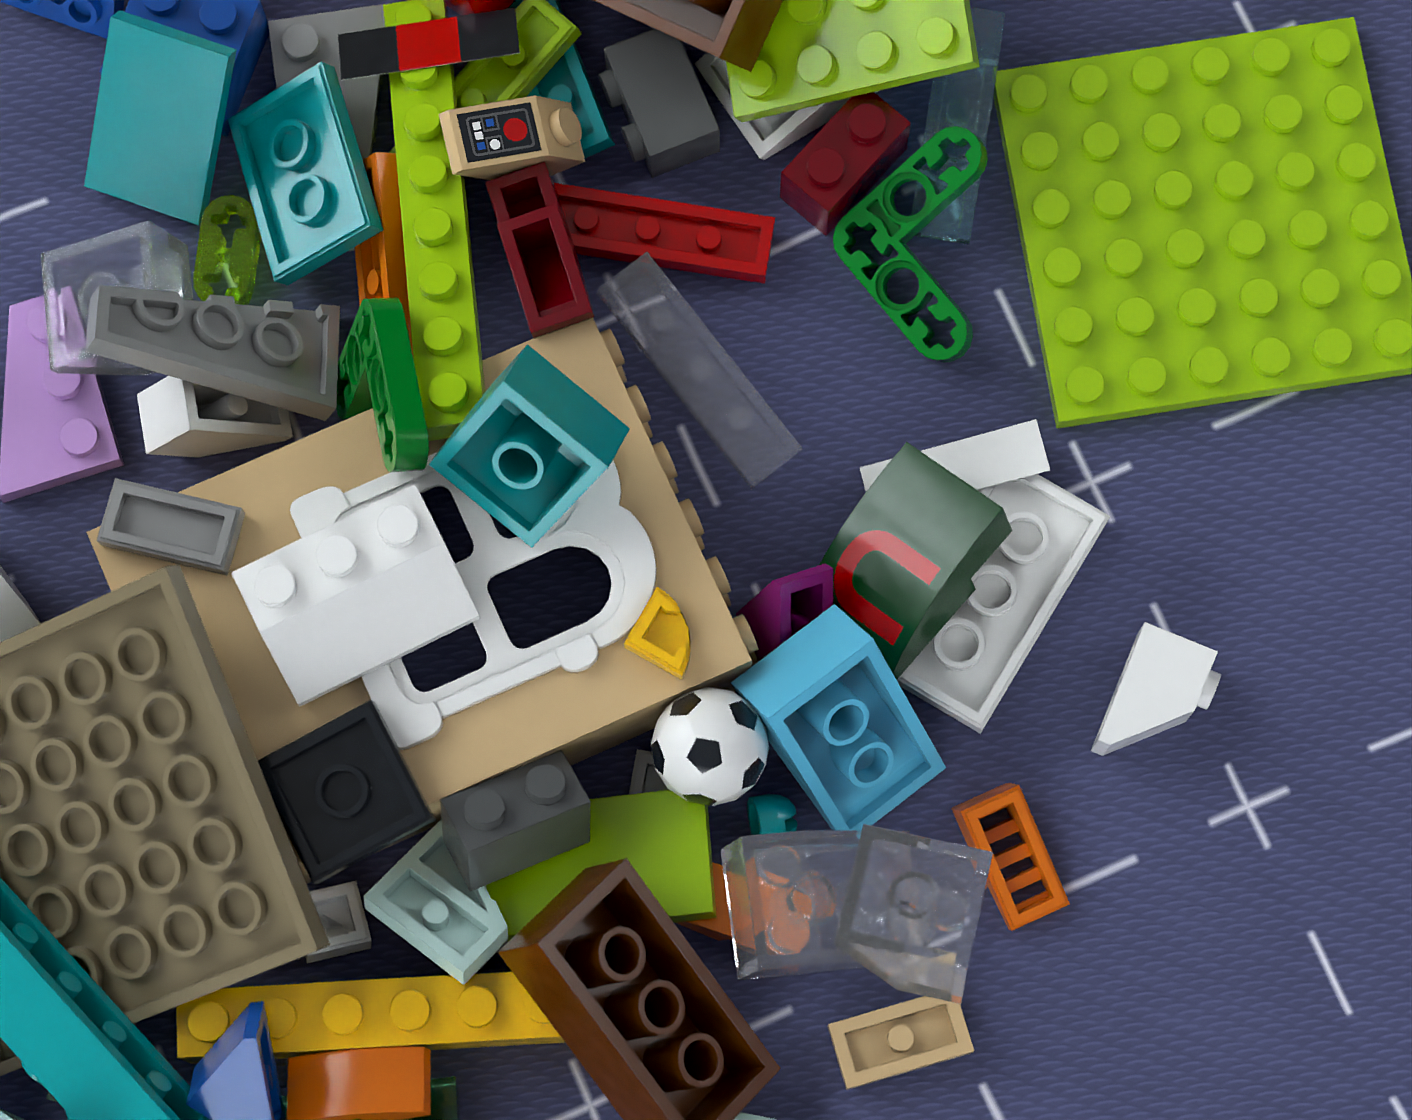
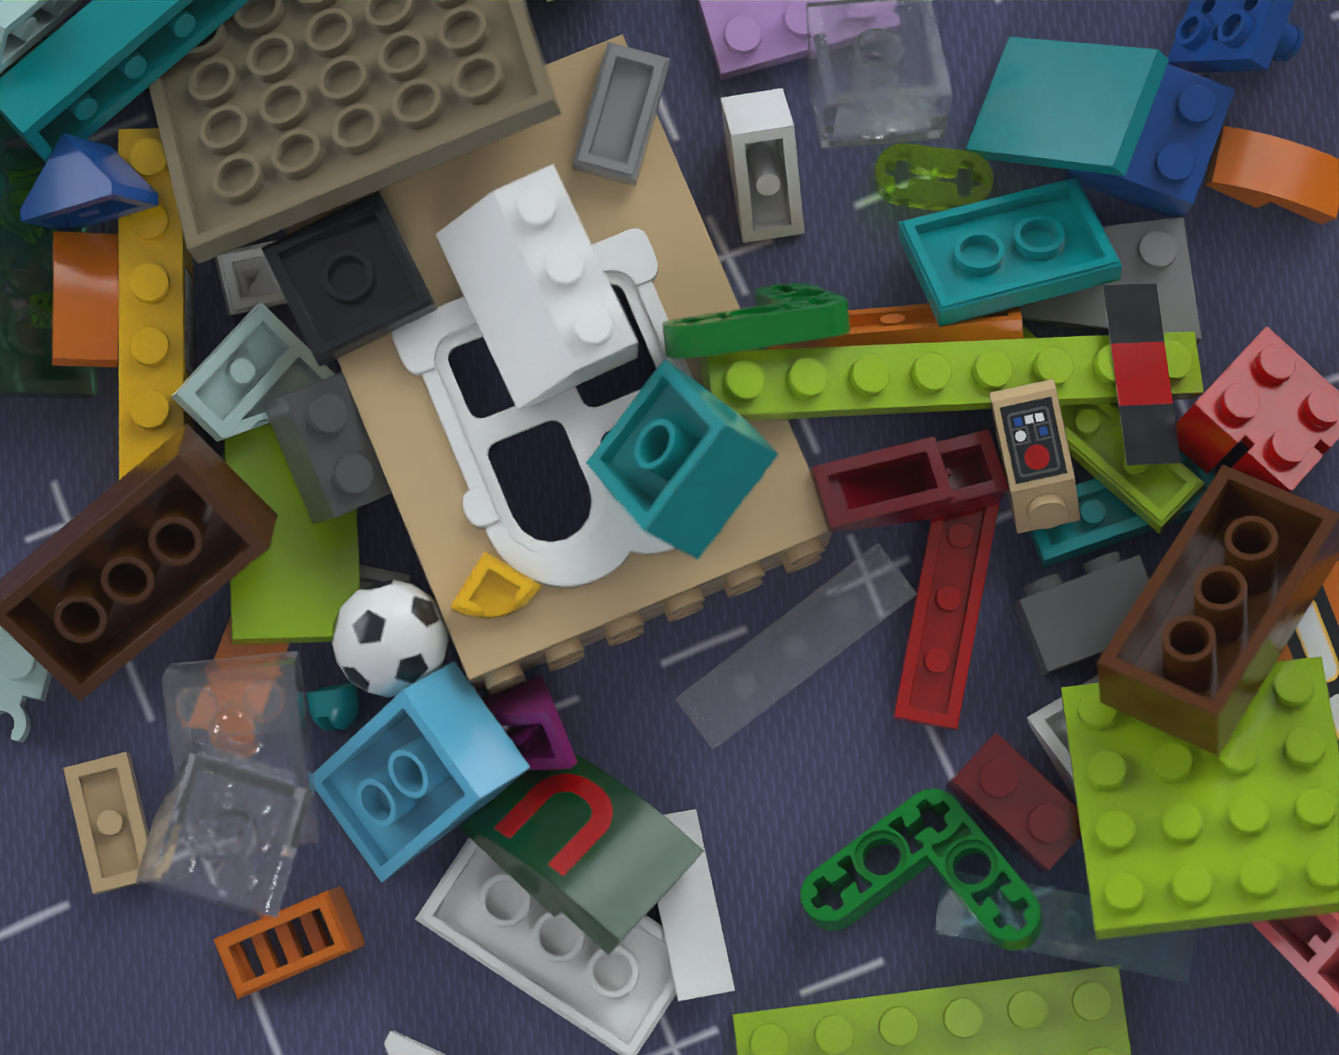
camera: 85 degrees right, 5 degrees up
light grey wing [85,285,340,421] -> none

